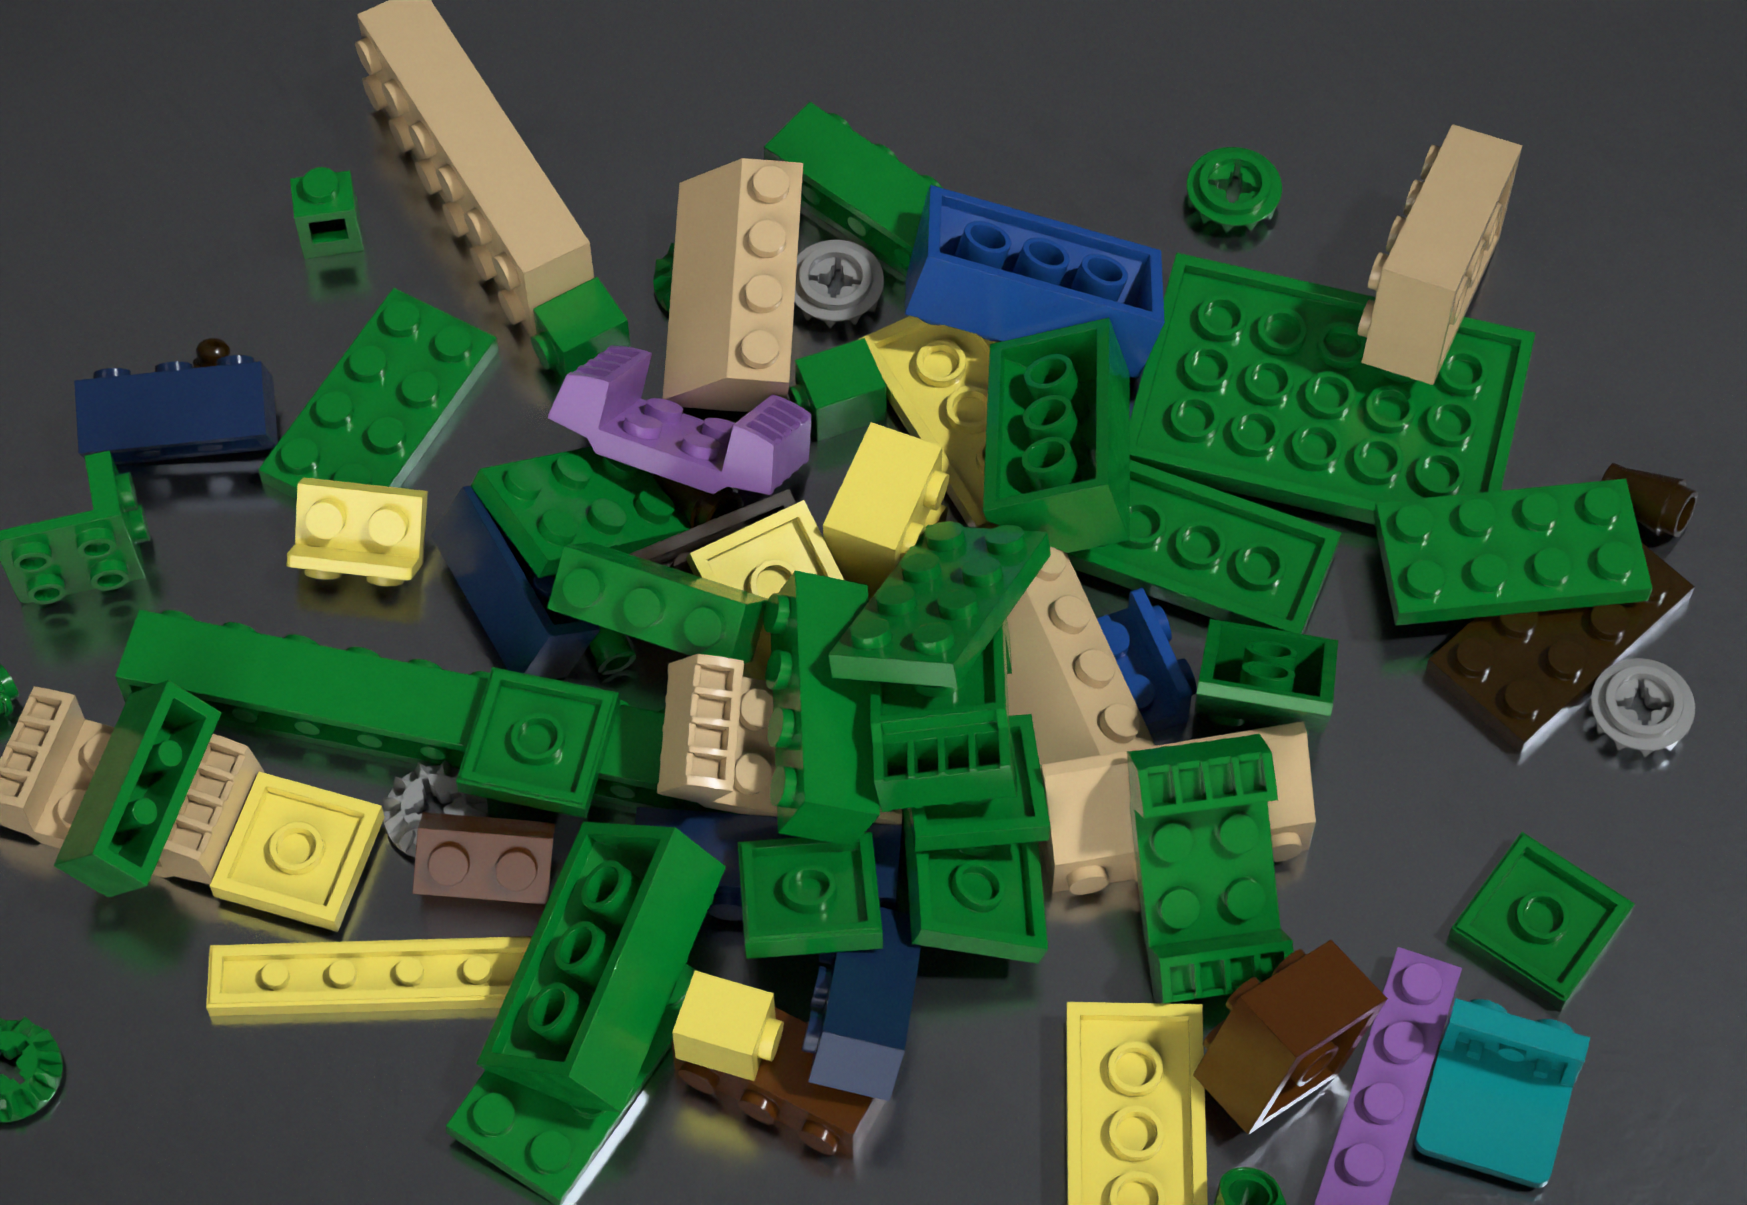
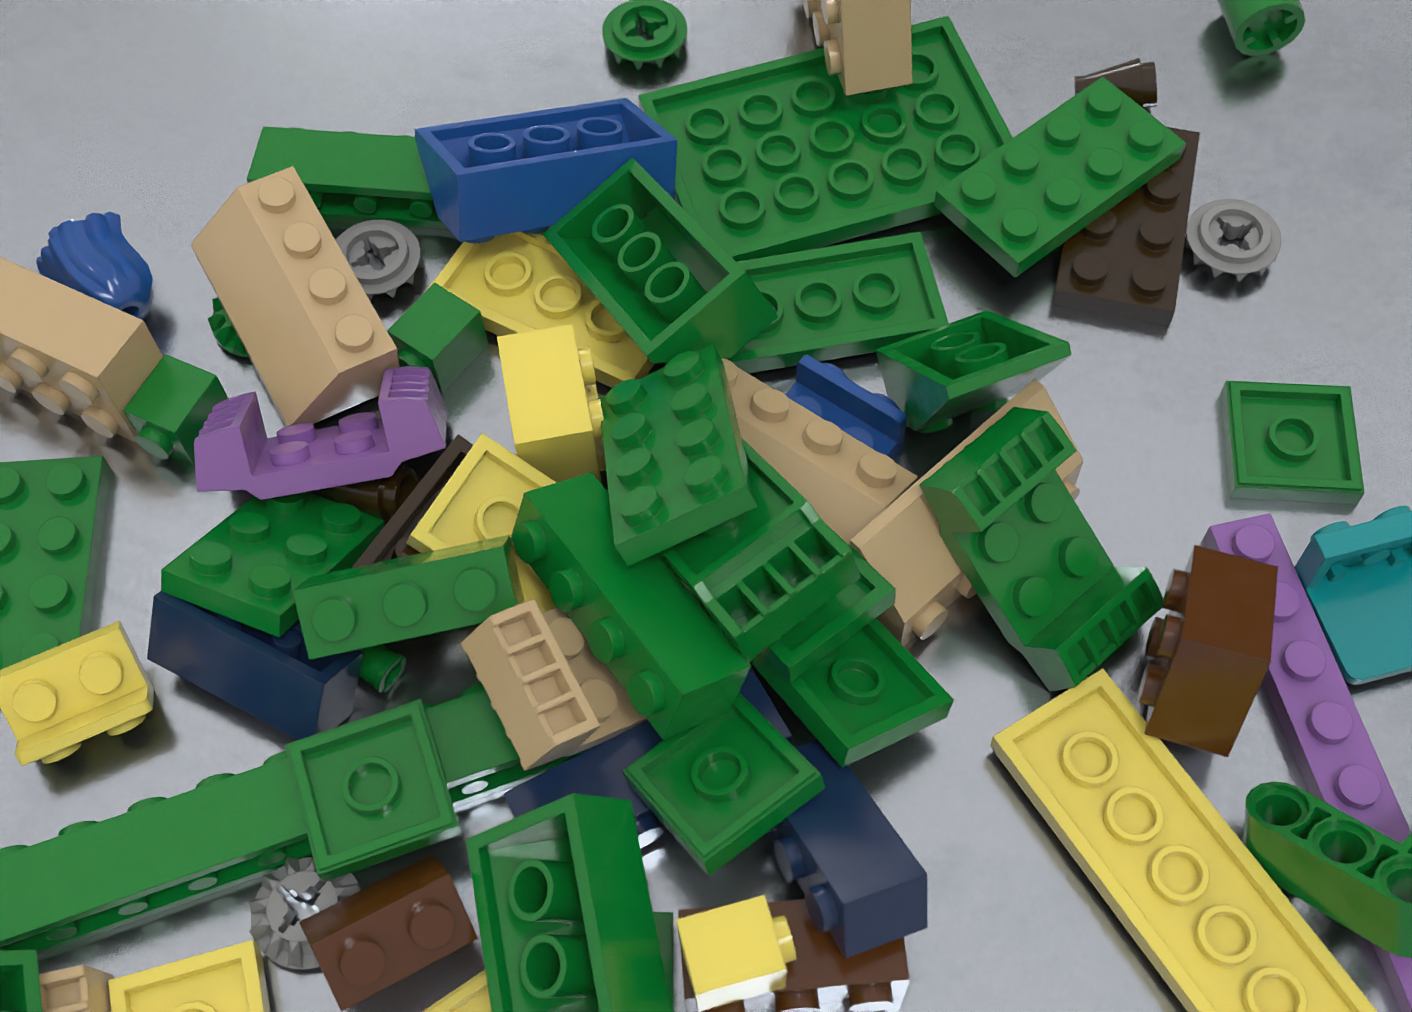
camera: 30 degrees left, 0 degrees up
none -> blue piece [36,212,153,320]

